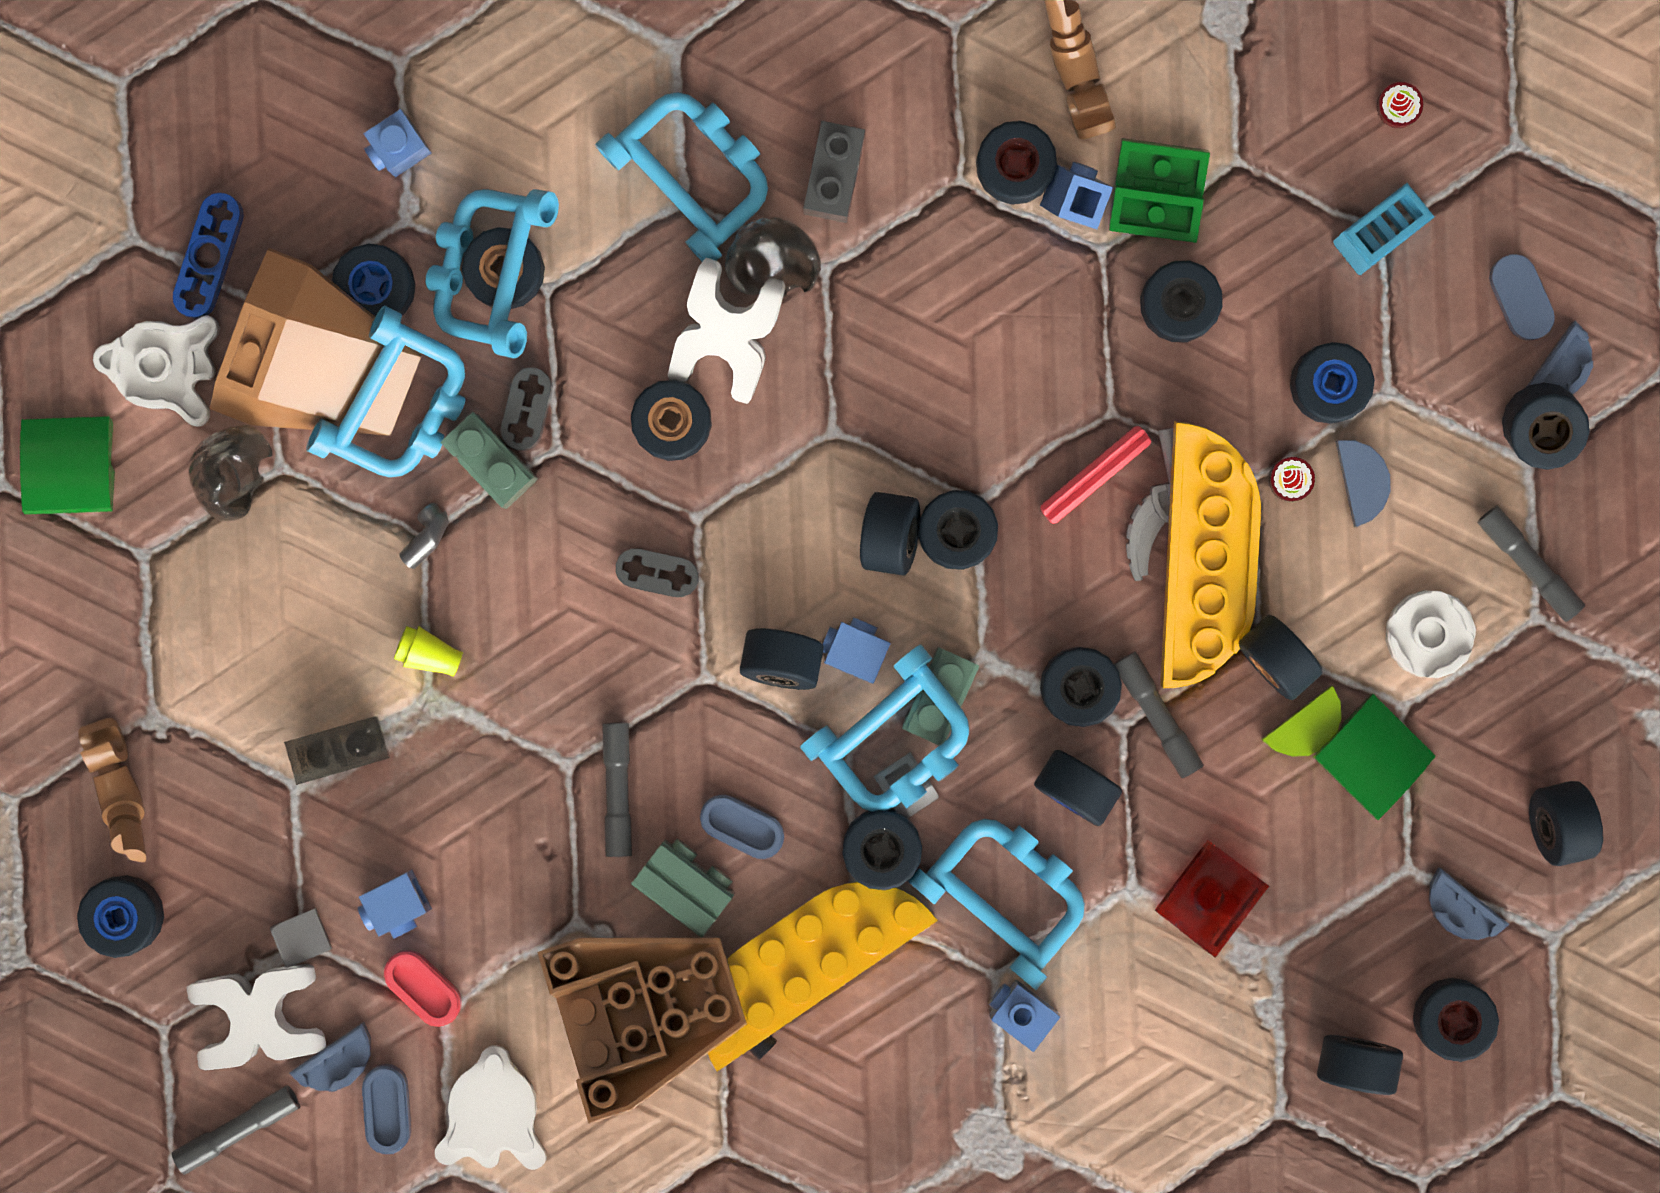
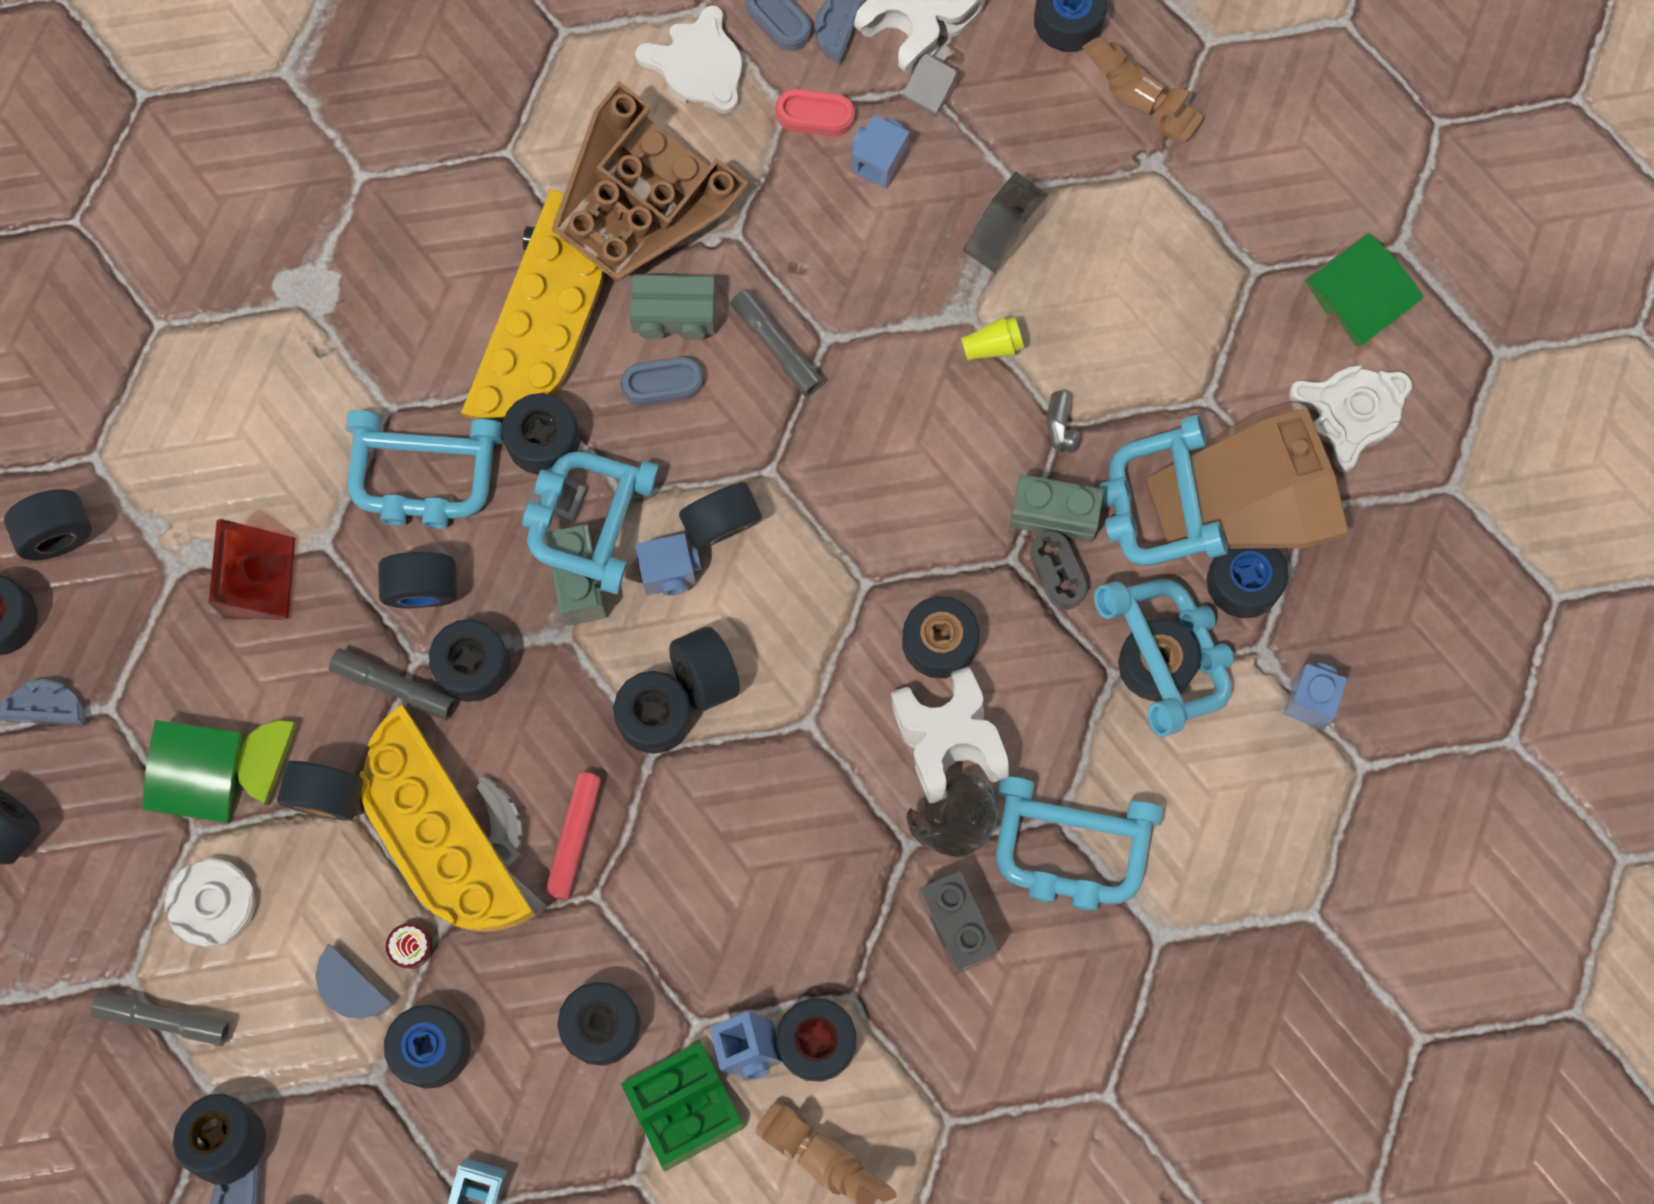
camera: 145 degrees right, 15 degrees down
blue beam [173,193,244,319] -> none
clear smoke piece [188,425,272,521] -> none
dark grey beam [616,549,699,597] -> none
medium blue brick [988,980,1060,1052] -> none

